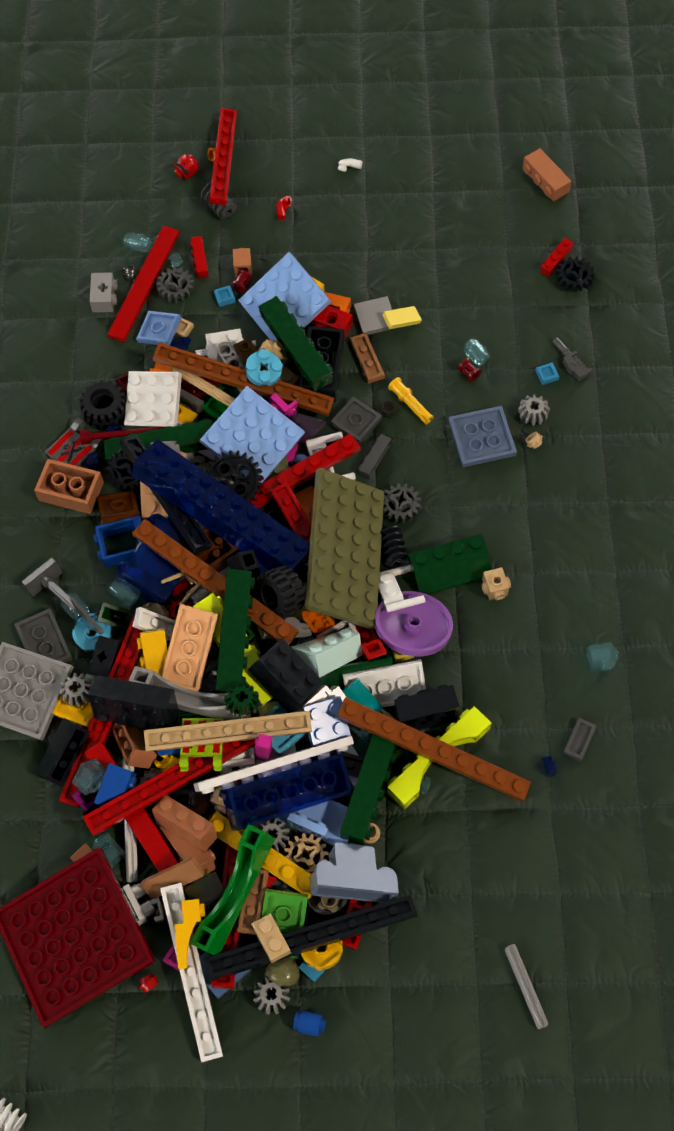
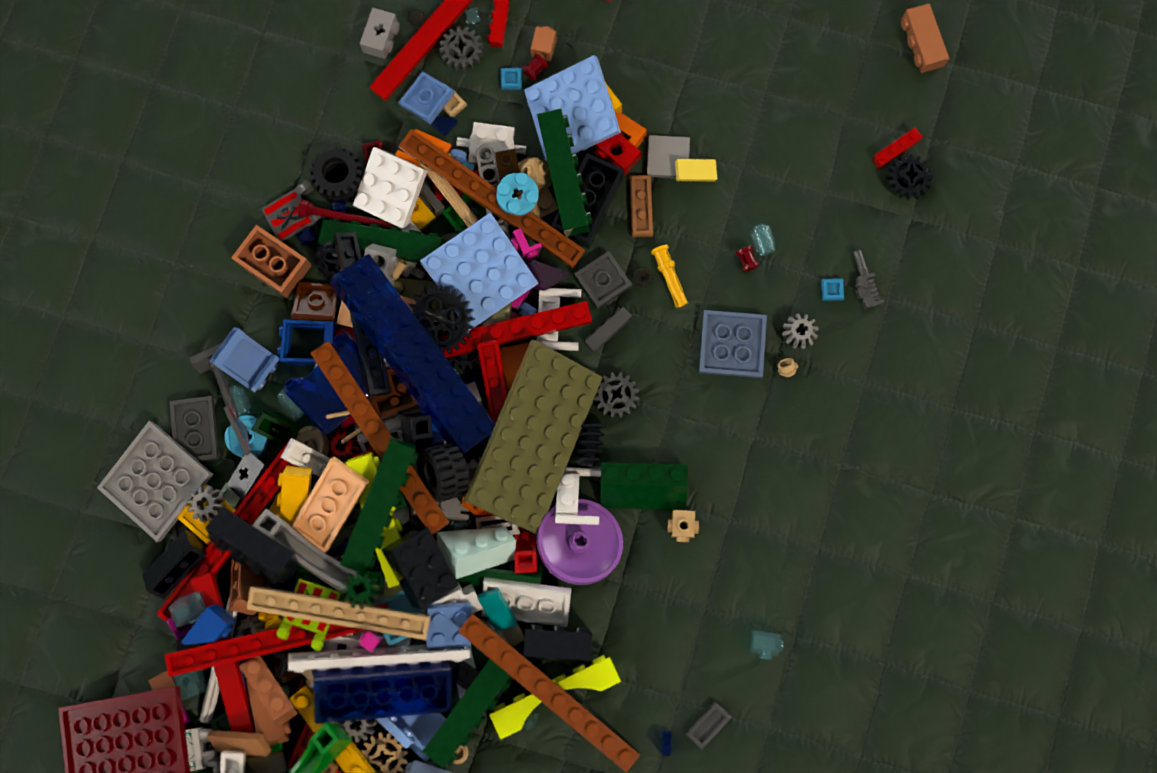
camera: 20 degrees right, 15 degrees up
none -> medium blue panel [209,327,280,392]

